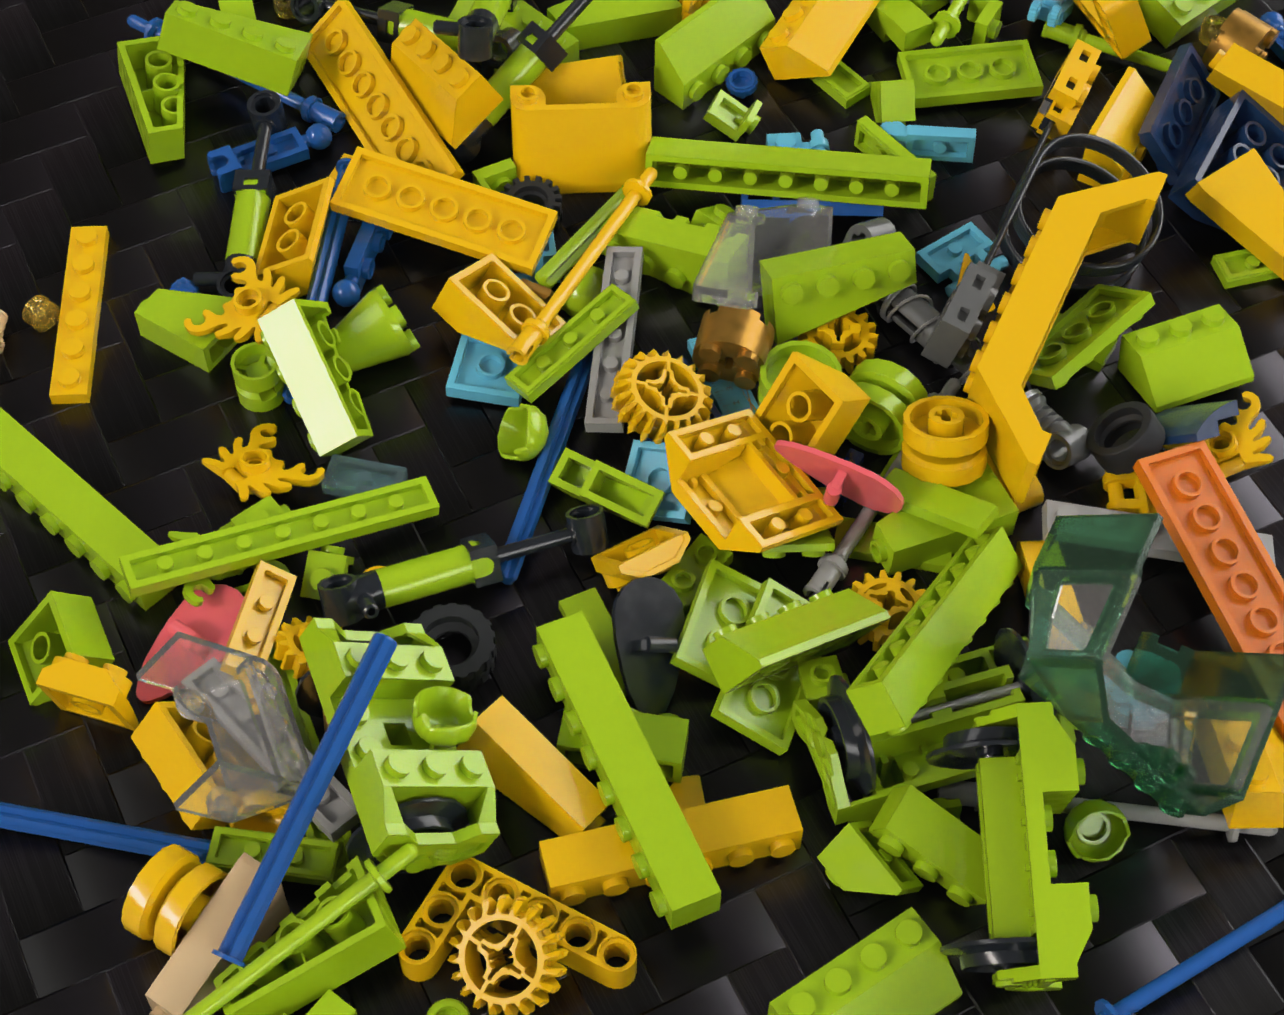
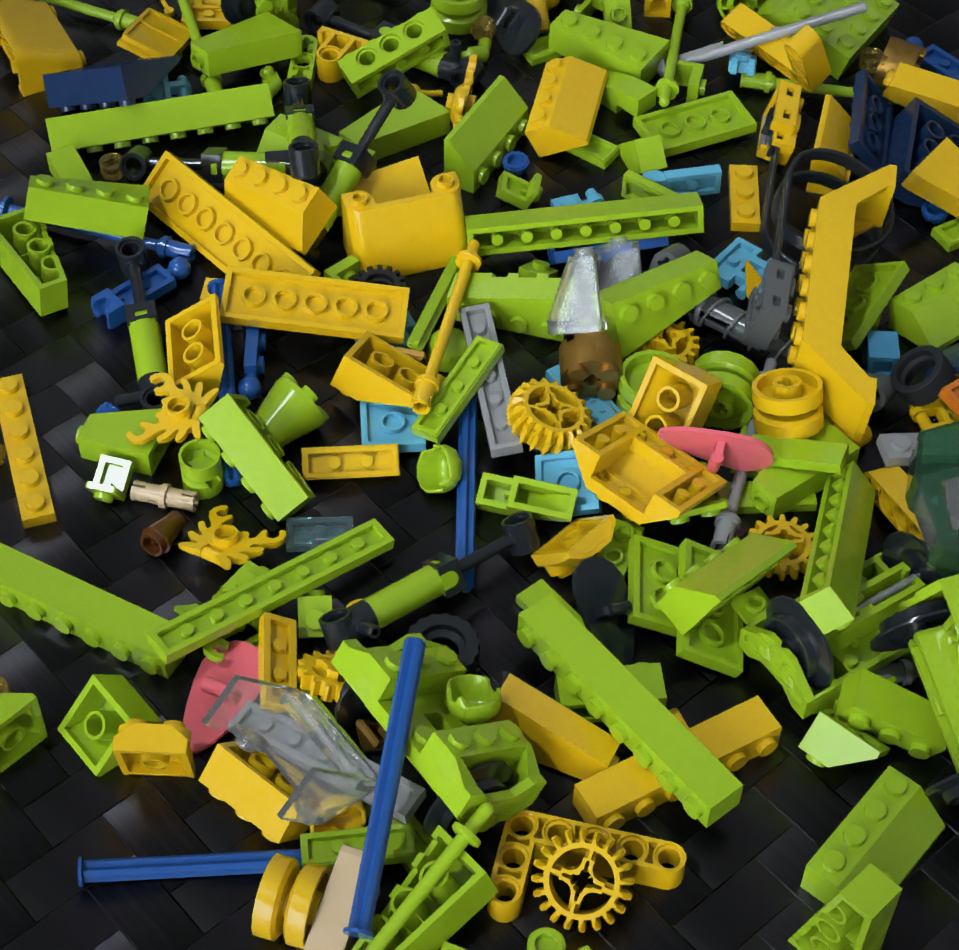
camera: 15 degrees left, 5 degrees down
none -> bracket [85,454,135,503]
none -> tan pin [130,480,199,512]
none -> reddish brown cone [140,510,186,556]
none -> yellow tile [301,444,400,480]
none -> yellow plate [728,164,761,232]
none -> dark azure brick [862,330,900,376]
none -> blue piece [921,201,949,225]

